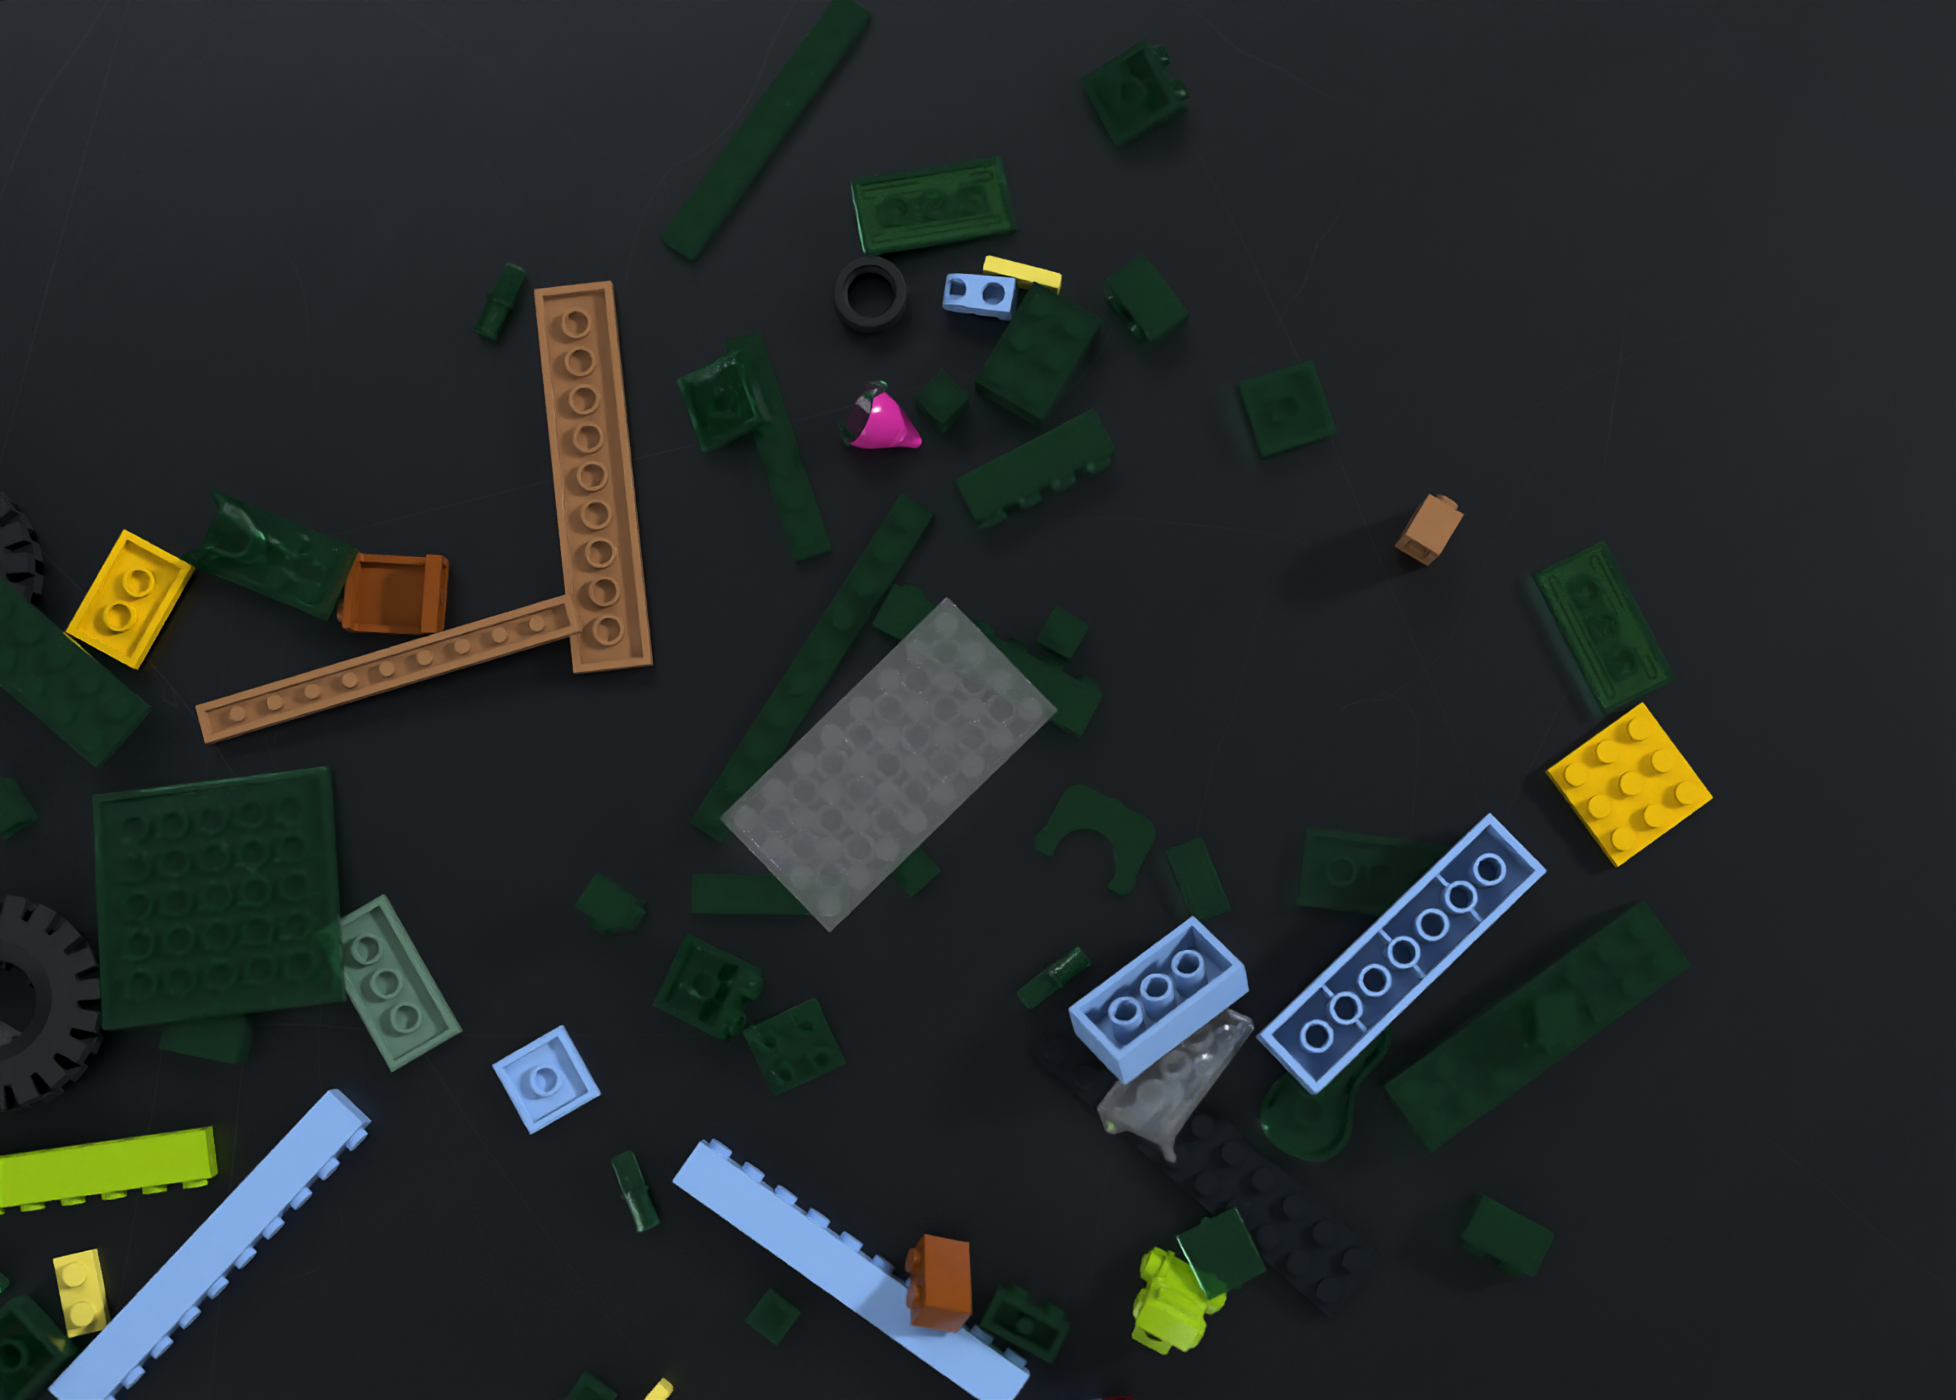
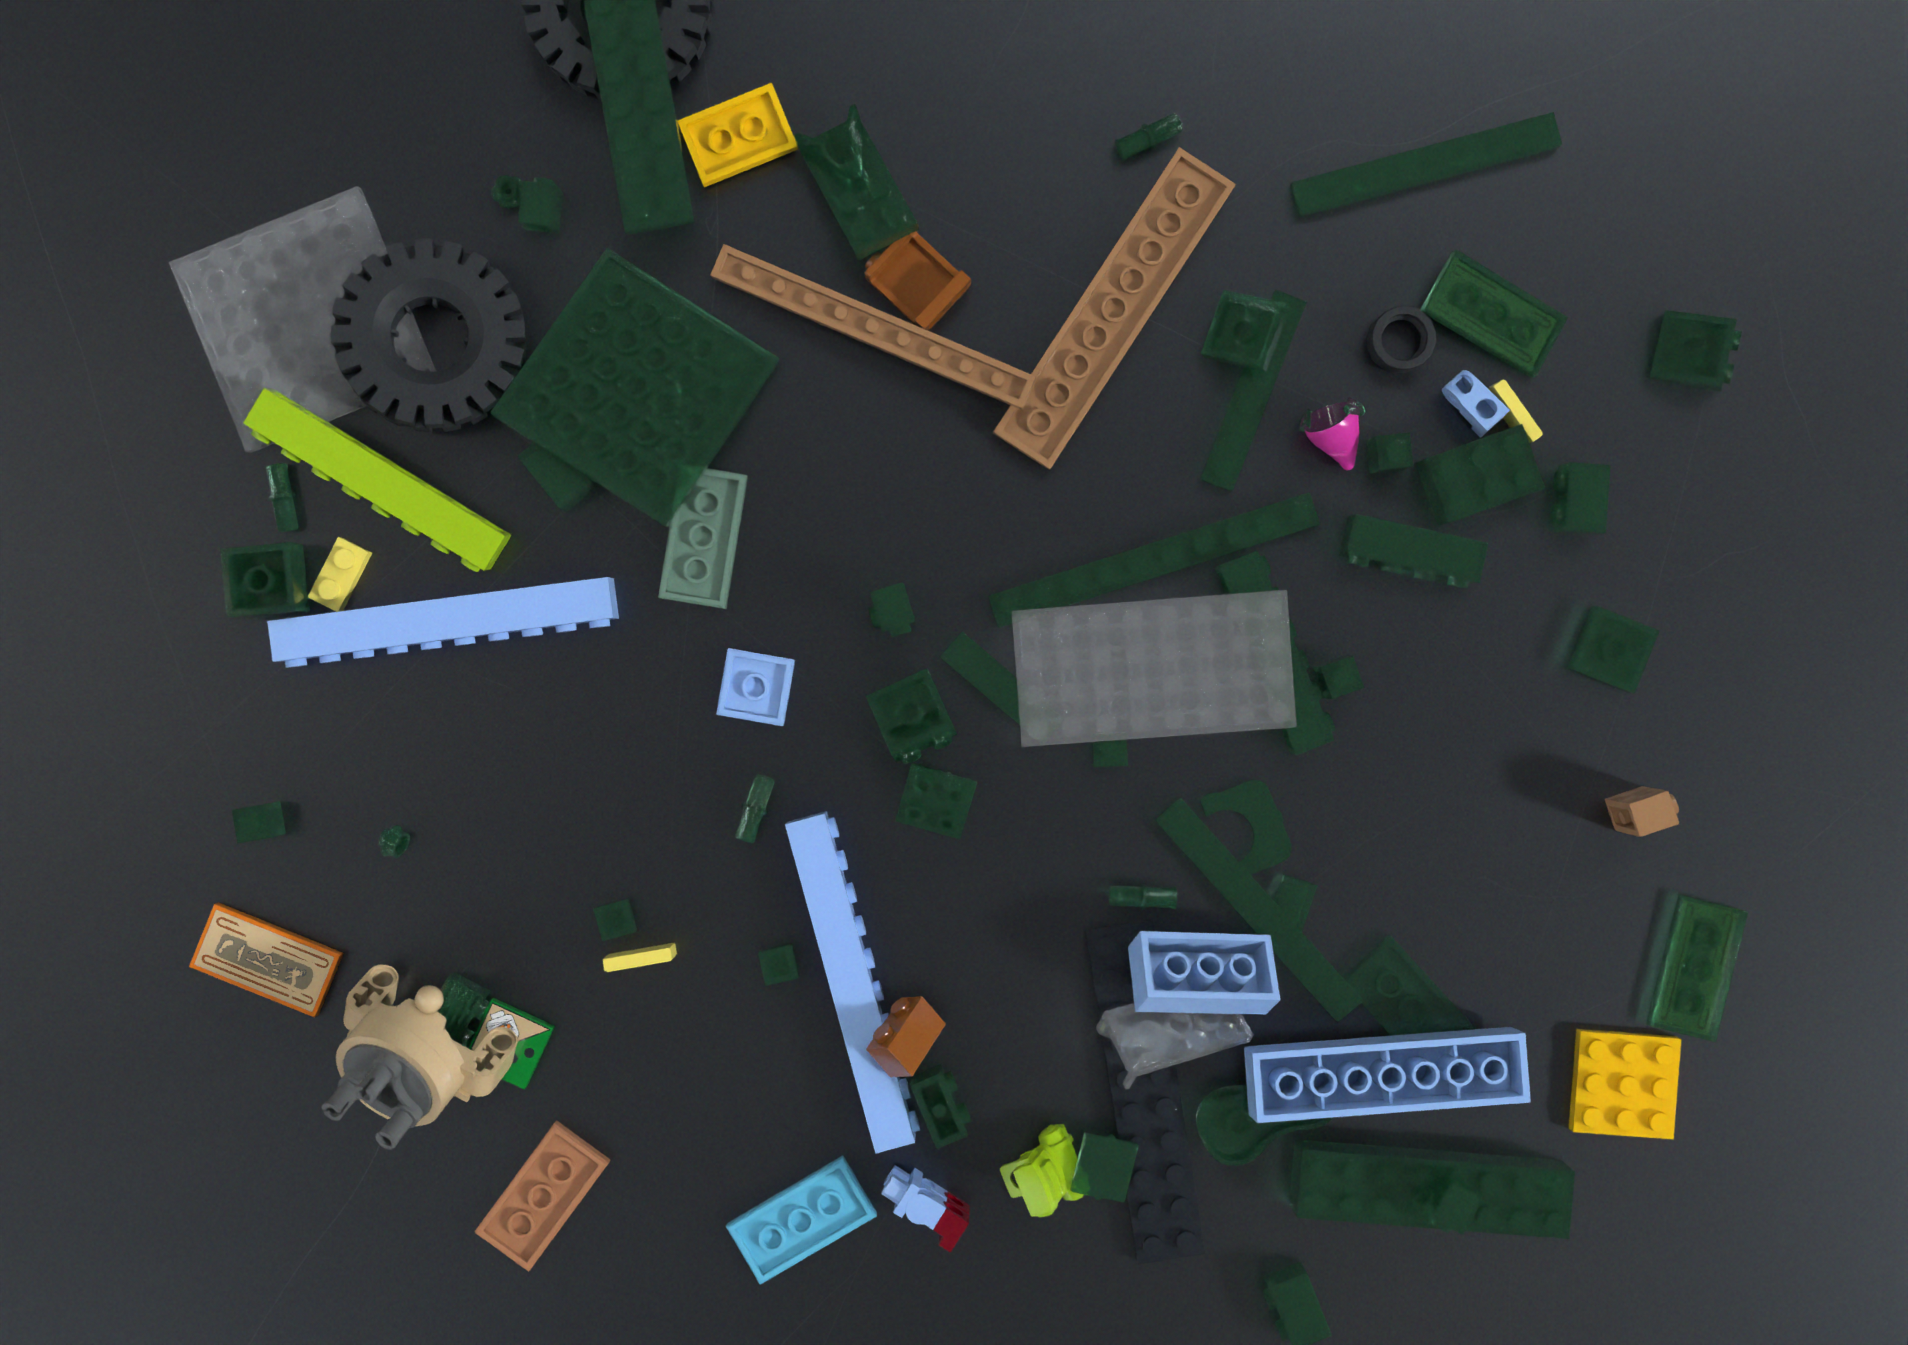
camera: 30 degrees right, 5 degrees up
none -> clear green tile [1155,797,1363,1023]

